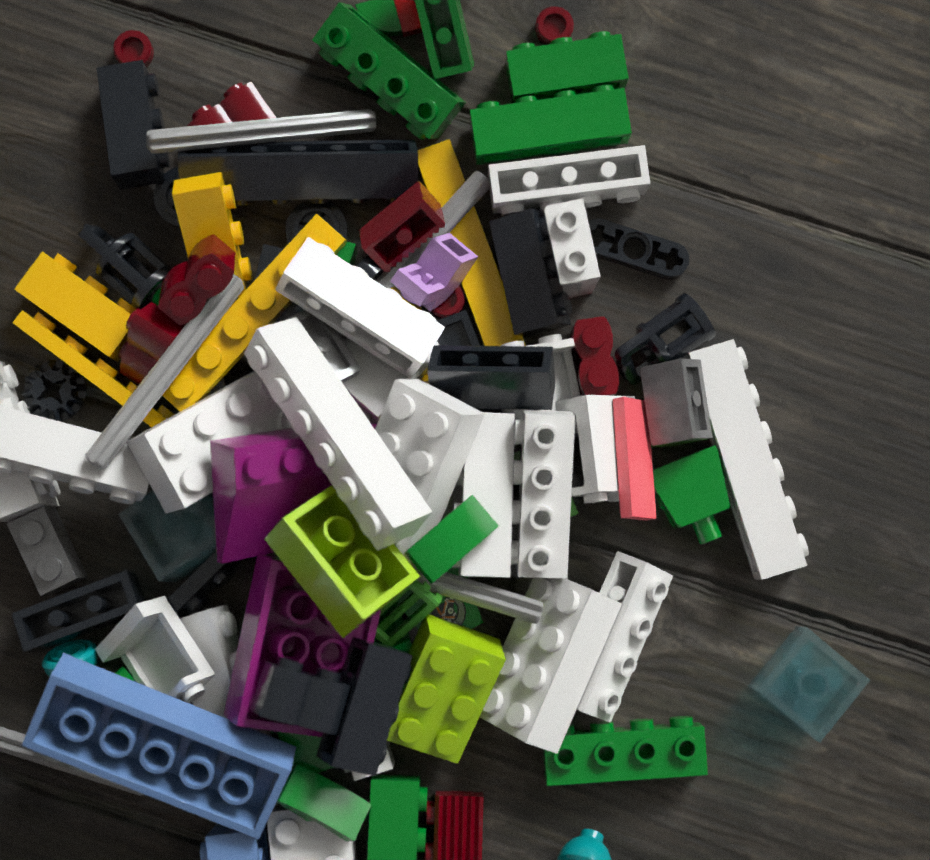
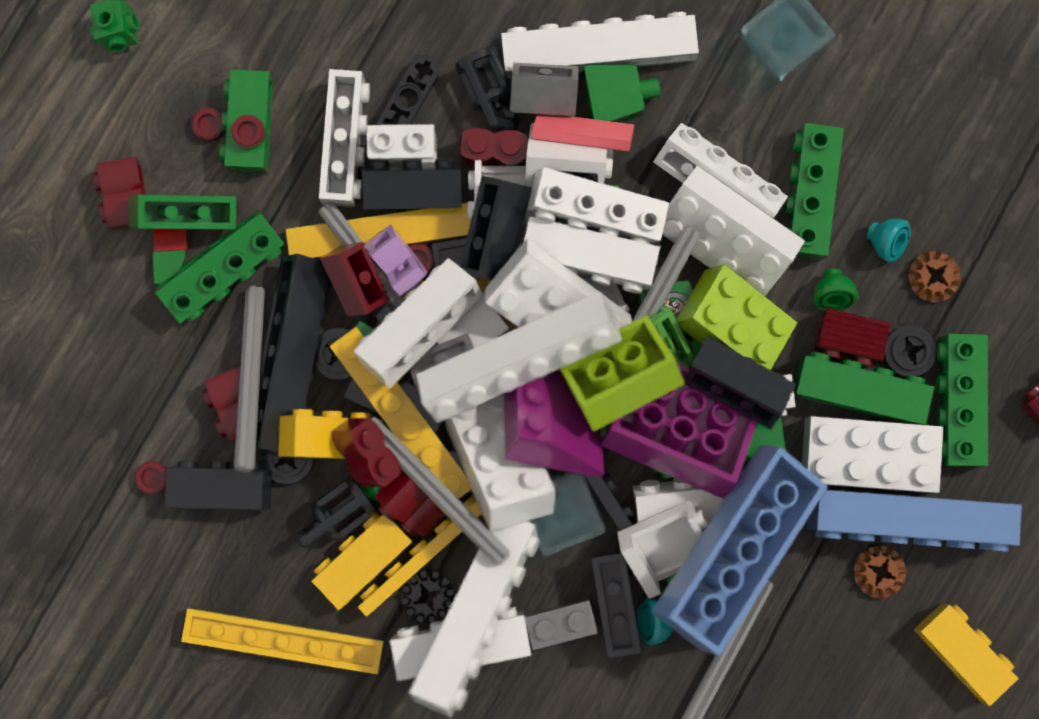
camera: 80 degrees left, 0 degrees up
black brick [250,657,351,735] -> none
green slope [277,764,372,842] -> none
green slope [404,495,499,584] -> none
green brick [470,85,632,165] -> none
none -> dark red tile [231,115,265,149]
none -> green brick [813,269,859,311]

